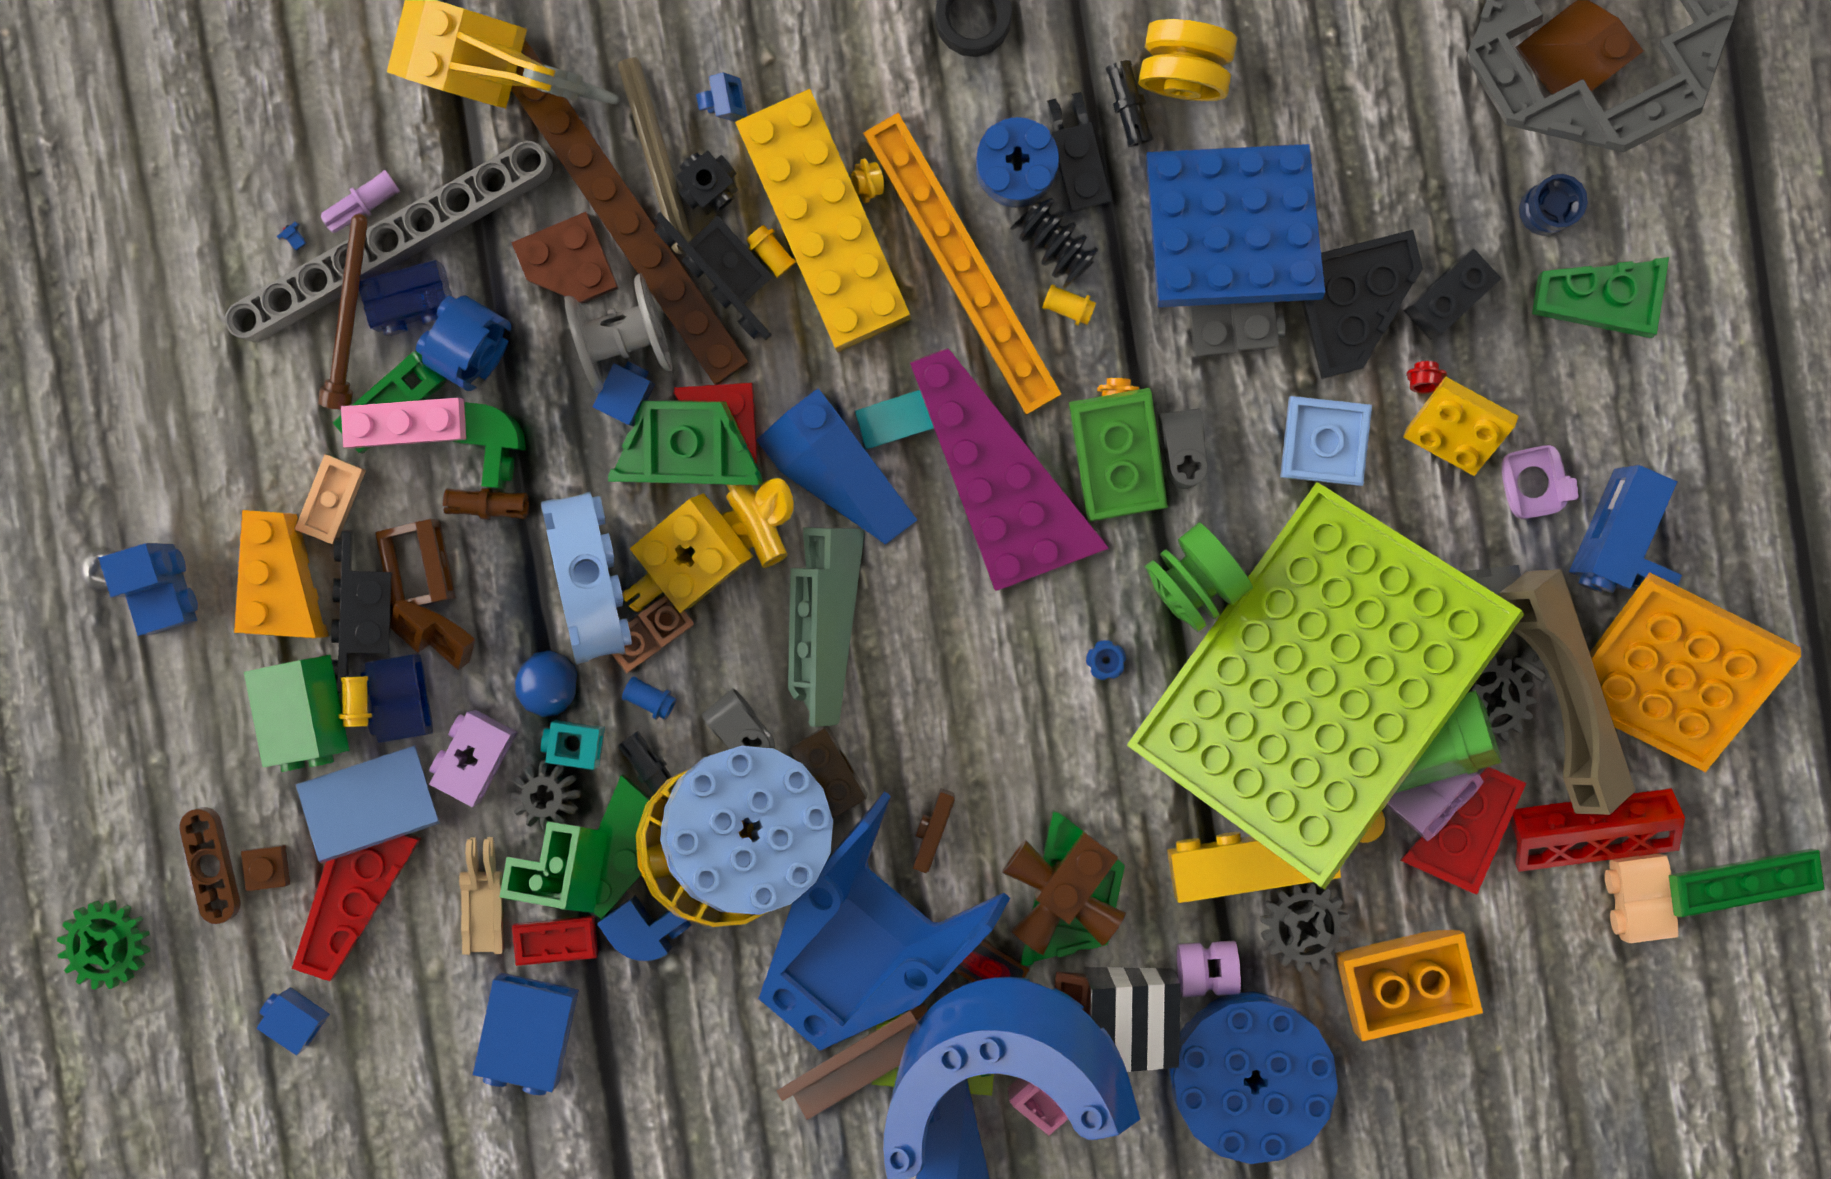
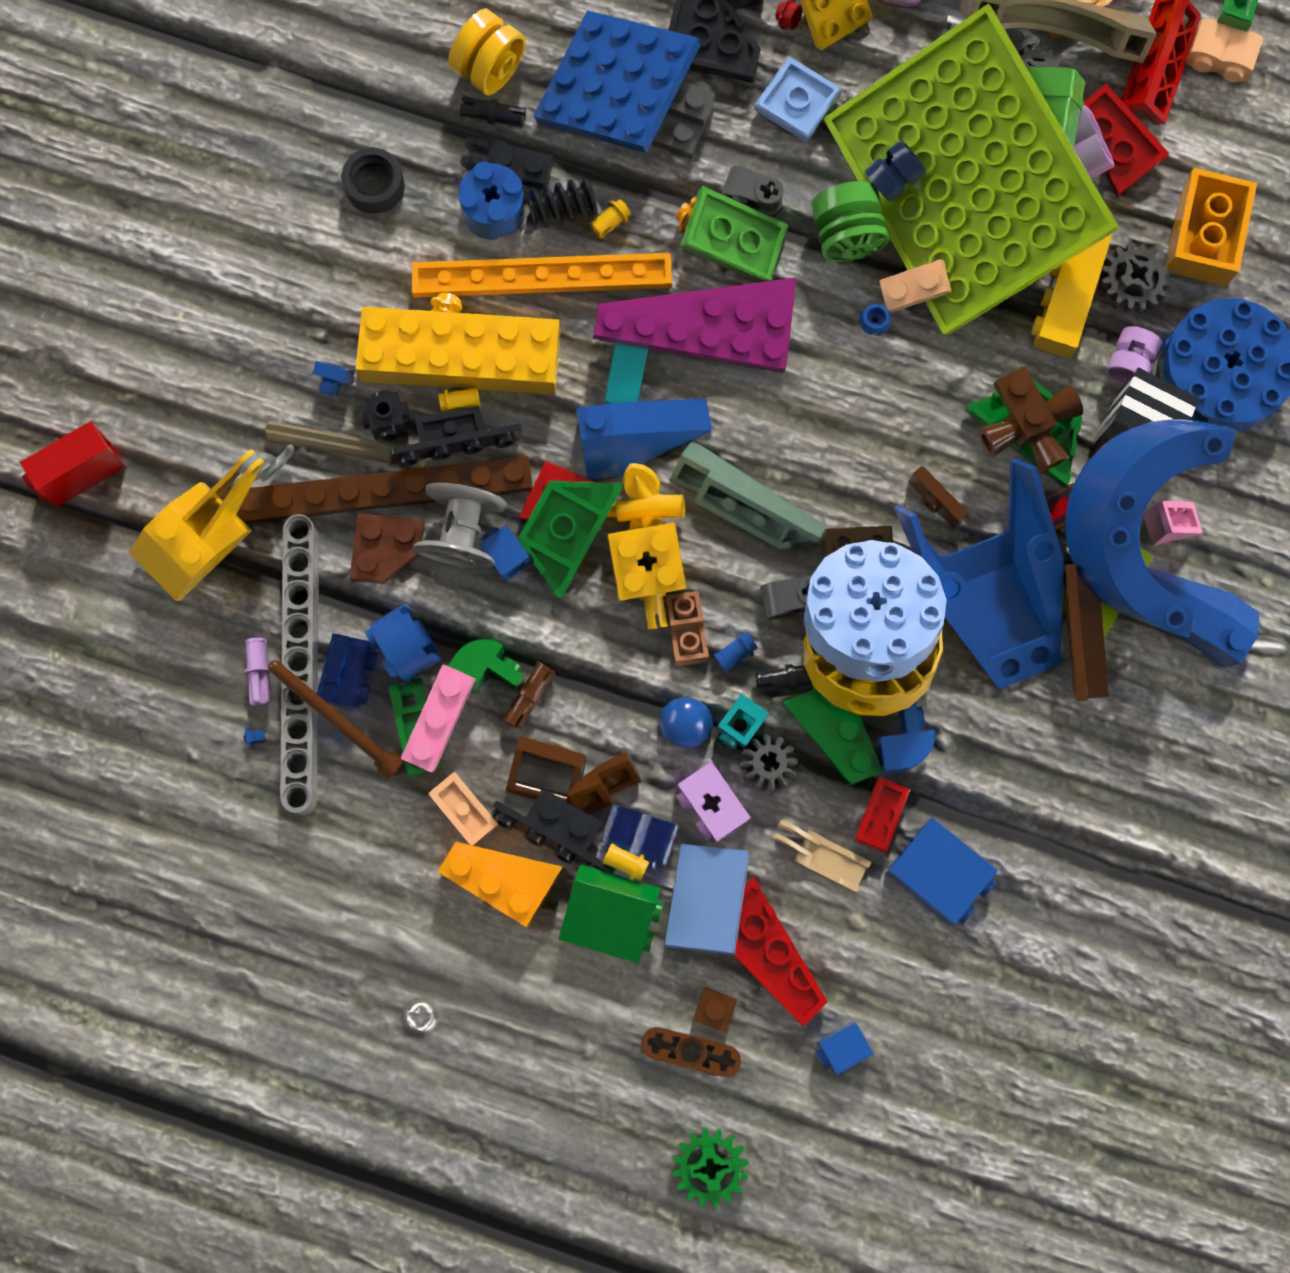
camera: 70 degrees left, 10 degrees down
blue brick [98,543,198,636] -> none
green brick [499,821,609,913] -> none
light blue brick [541,492,632,664] -> none
none -> dark blue wheel [865,139,927,202]
none -> light nougat plate [879,259,952,313]

